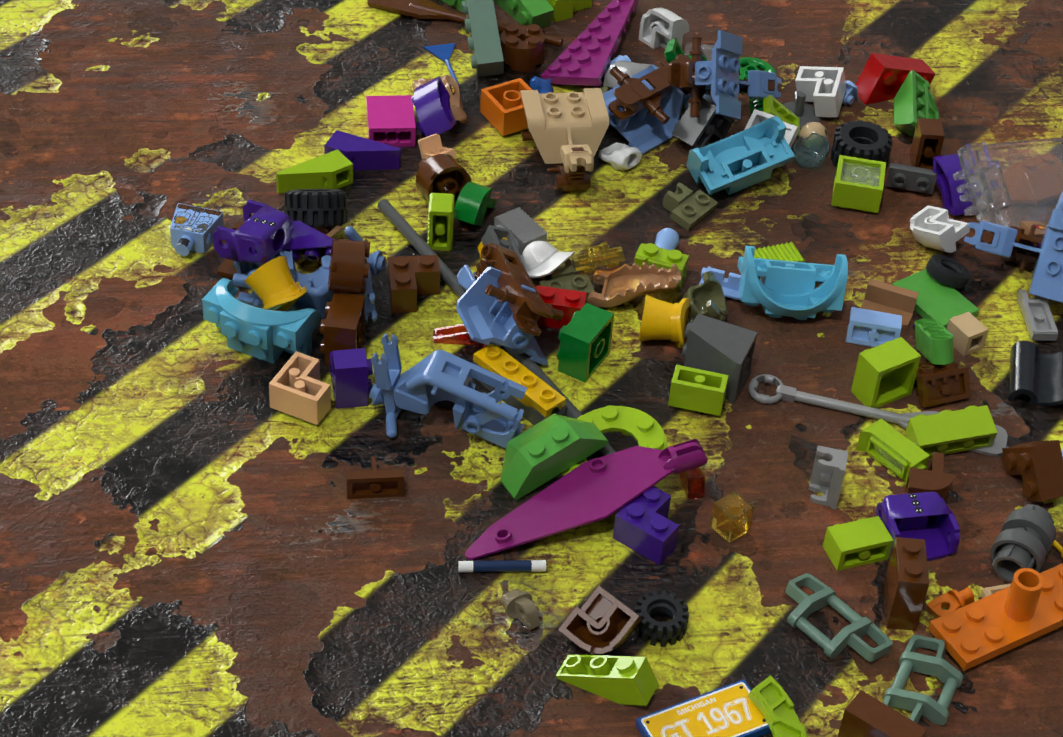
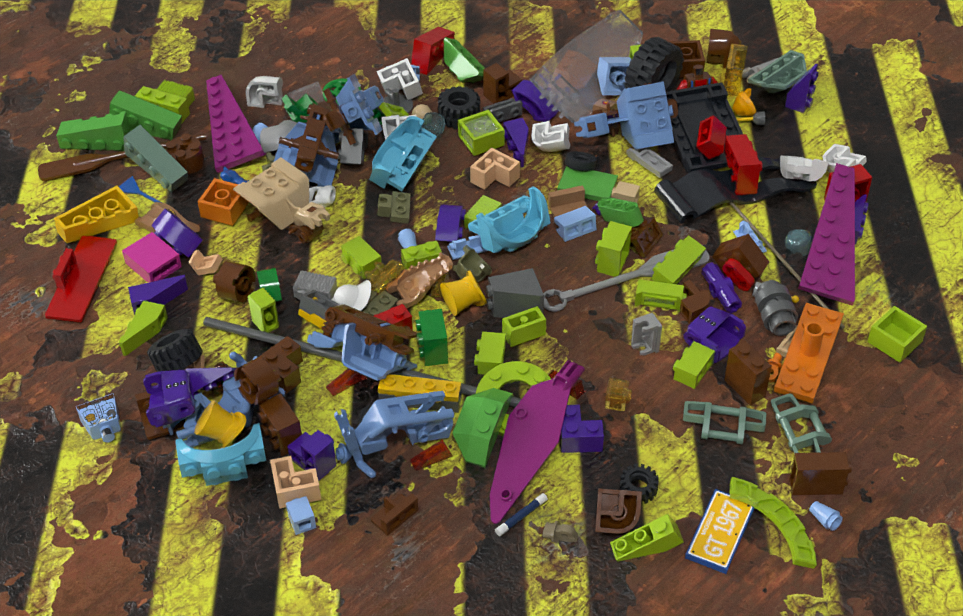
camera: 35 degrees left, 5 degrees up
none -> red bracket [45,235,117,322]
none -> yellow wedge [54,185,139,243]
none -> light blue brick [286,496,316,535]
none -> lime brick [341,236,382,279]
none -> clear red piece [410,439,453,471]
none -> dark purple brick [435,204,466,241]
none -> light nougat brick [470,148,520,190]
none -> lime brick [474,332,506,375]
none -> dark purple slope [503,118,529,168]
none -> dark purple piece [701,262,742,313]
none -> red beam [722,258,755,291]

